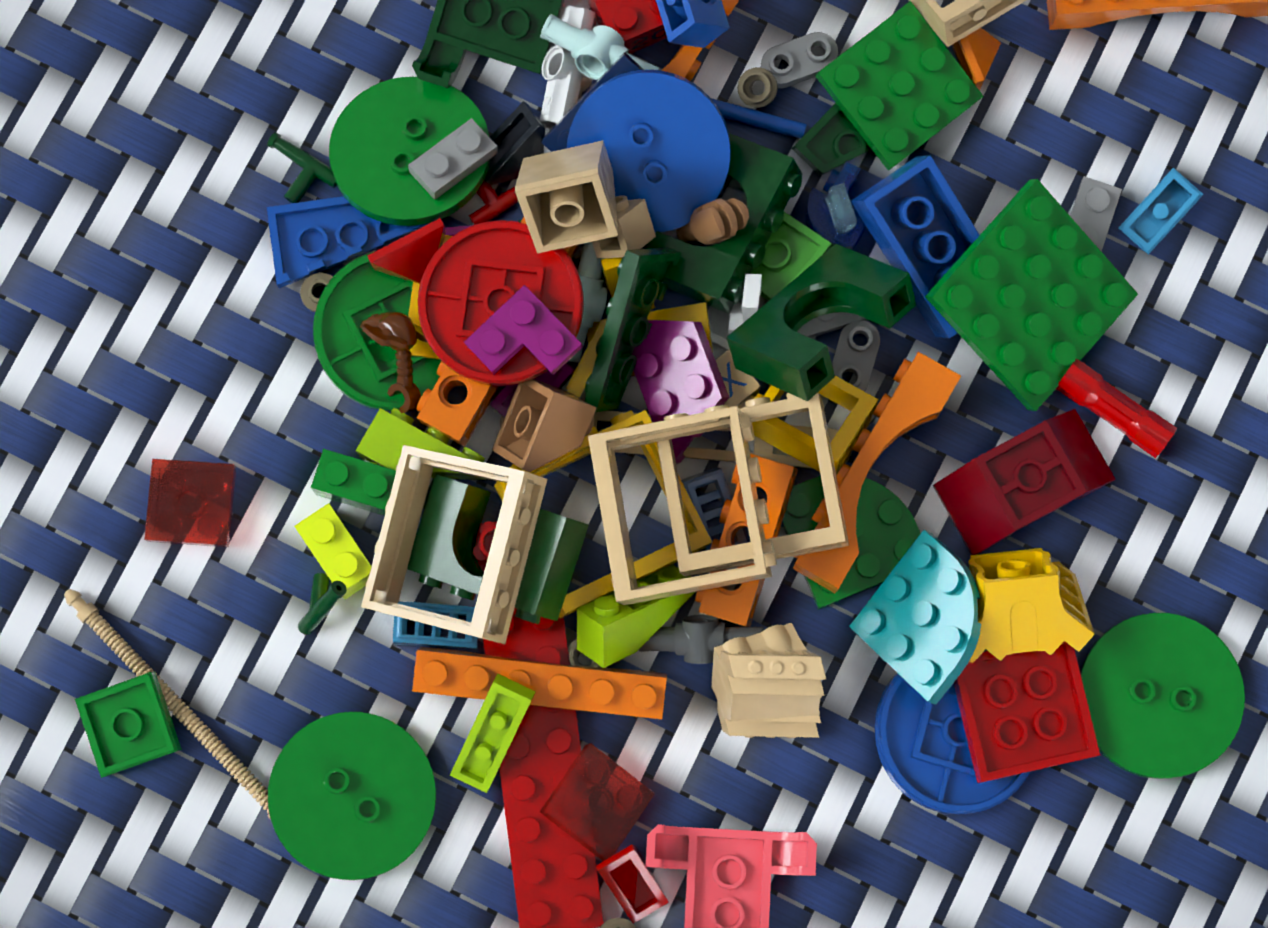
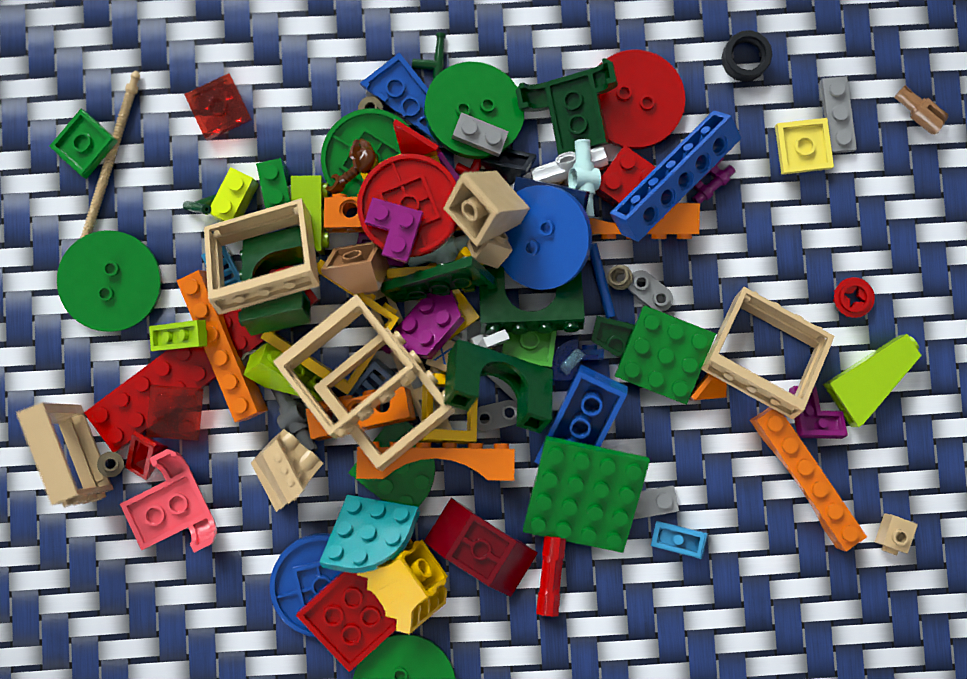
camera: 65 degrees right, 5 degrees up
medium nougat arm [676,198,749,245] -> none

